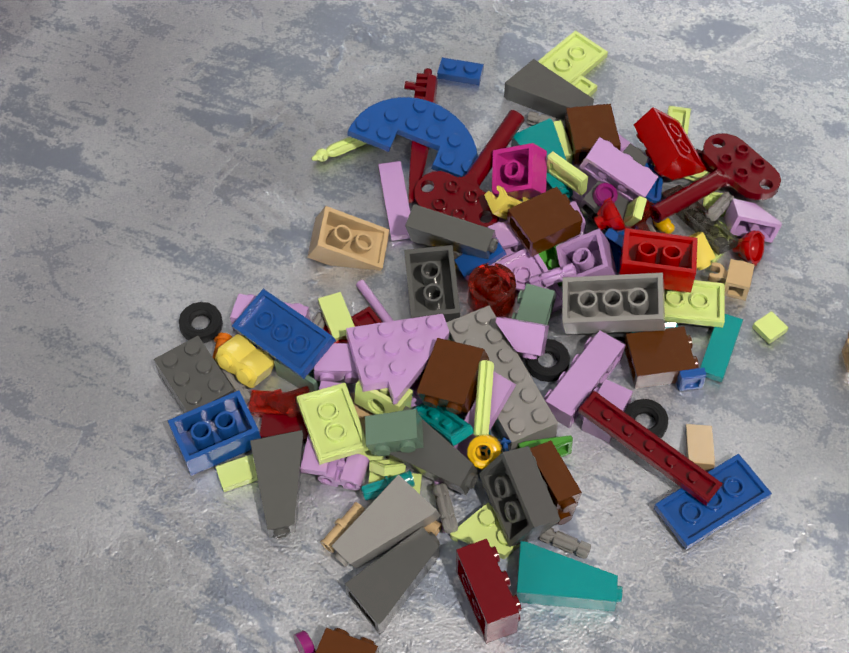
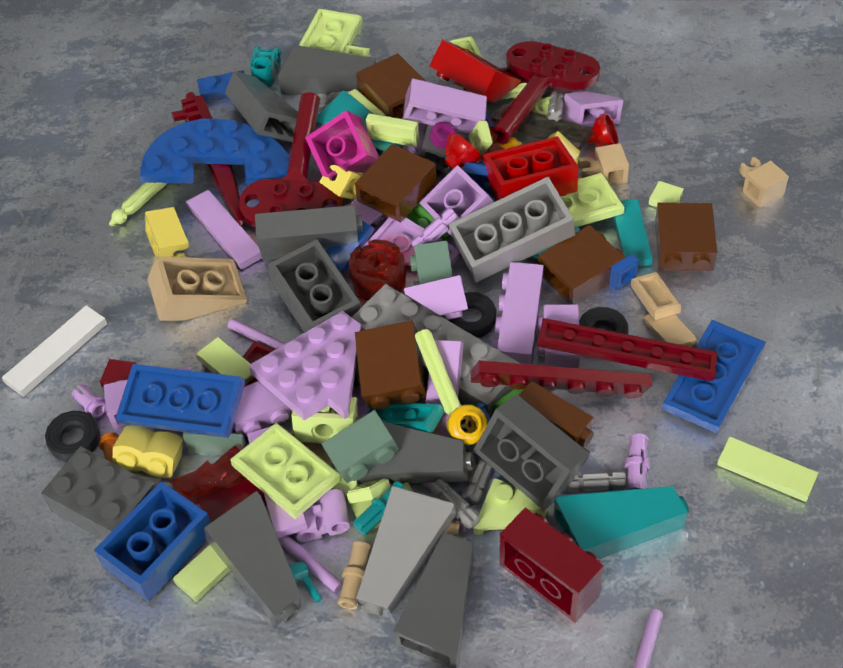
camera: 25 degrees left, 5 degrees down
none -> white tile [2,305,107,397]
none -> lavender pin [72,384,106,418]
none -> dark red tile [100,359,137,388]
none -> light yellow hinge [145,207,189,257]
none -> dark grey slope [225,71,298,142]
none -> teal piece [250,46,281,88]
none -> lavender bar [271,521,343,593]
none -> teal hand [289,562,323,603]
none -> light grey axle [462,456,493,505]
none -> dark red plate [471,360,653,398]
none -> lavender pin [625,433,650,490]
none -> tan tile [631,272,681,321]
none -> reddish brown brick [655,203,717,271]
none -> yellowish green tile [717,437,818,502]

